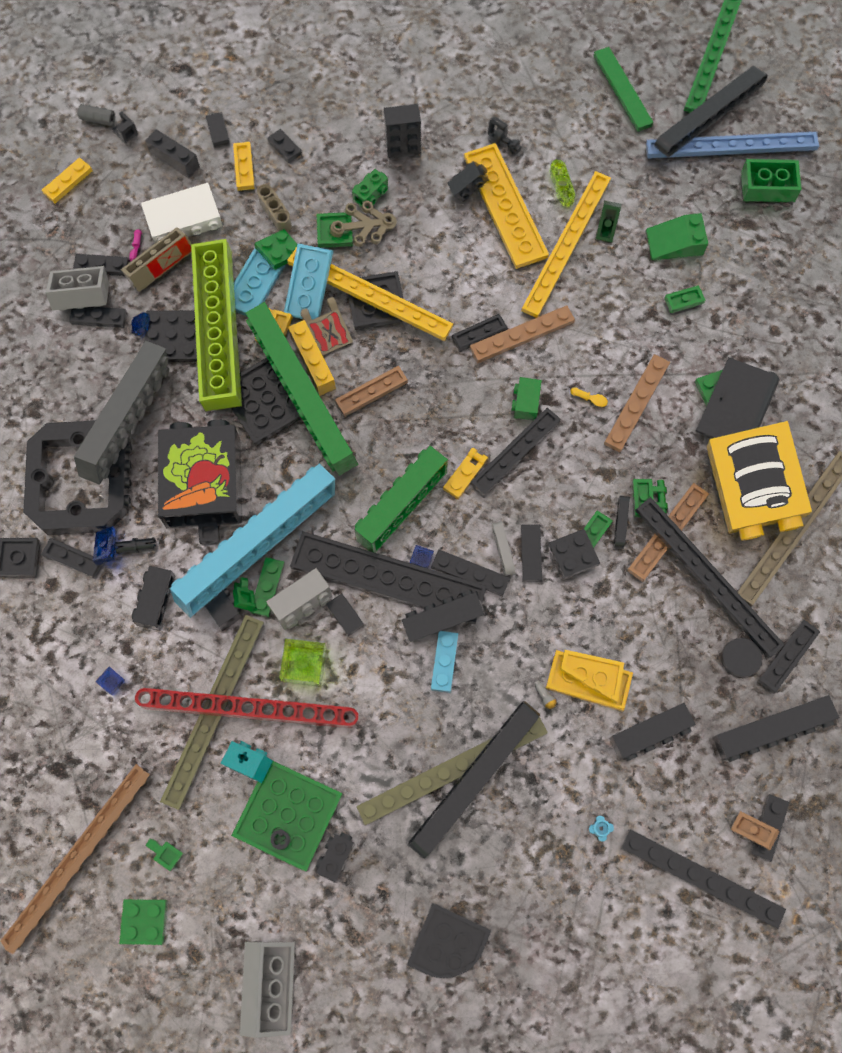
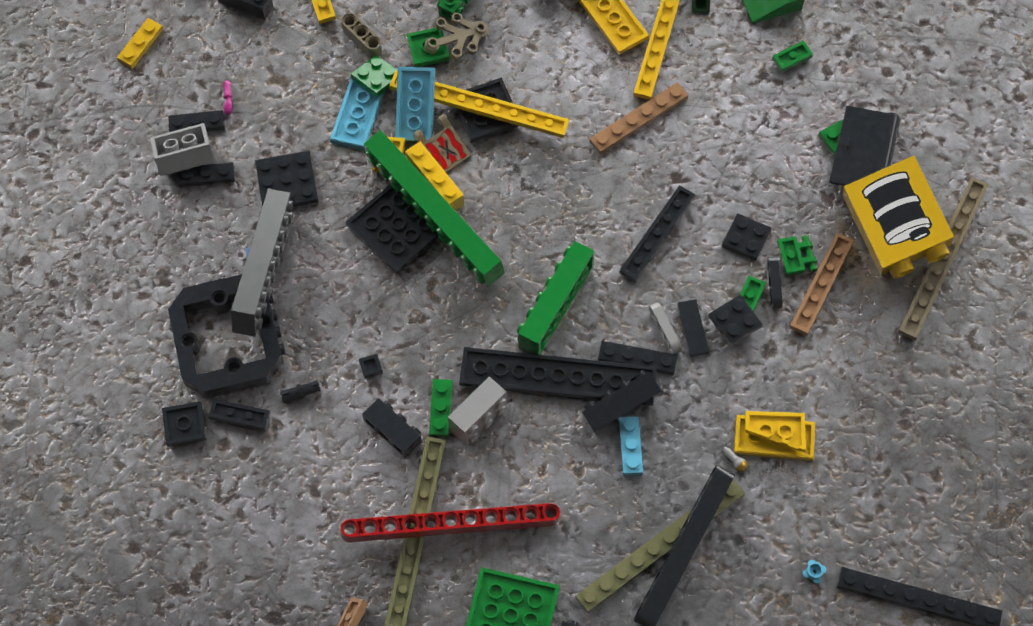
camera: 10 degrees left, 5 degrees down
clear blue plate [93,526,117,566] -> none
clear blue plate [95,667,125,695] -> none
dark tan brick [121,227,192,292] -> none
clear blue plate [131,312,150,336] -> none
black brick [132,566,175,631] -> none
white panel [141,183,223,243] -> none
brick [158,419,242,529] -> none
medium azure brick [170,463,335,618] -> none
lime brick [191,239,242,412] -> none
teal brick [221,741,273,783] -> none
green plate [233,577,256,611] -> none
clear neon green brick [279,638,327,687] -> none
black tile [326,593,364,636] -> none
medium nougat plate [335,366,408,417] -> none
clear blue plate [410,545,434,569] -> none
yellow plate [443,448,489,500] -> none
black tile [451,313,508,352] -> none
green brick [511,377,542,421] -> none
yellow piece [570,387,608,407] -> none
medium nougat plate [604,354,670,453] -> none
black brick [609,703,696,762] -> none
black plate [635,497,785,658] -> none
black brick [712,695,840,762] -> none
black tile [722,638,763,678] -> none
medium nougat plate [731,811,780,850] -> none
black plate [750,794,789,862] -> none
black plate [758,620,821,694] -> none
none -> black plate [722,213,772,261]

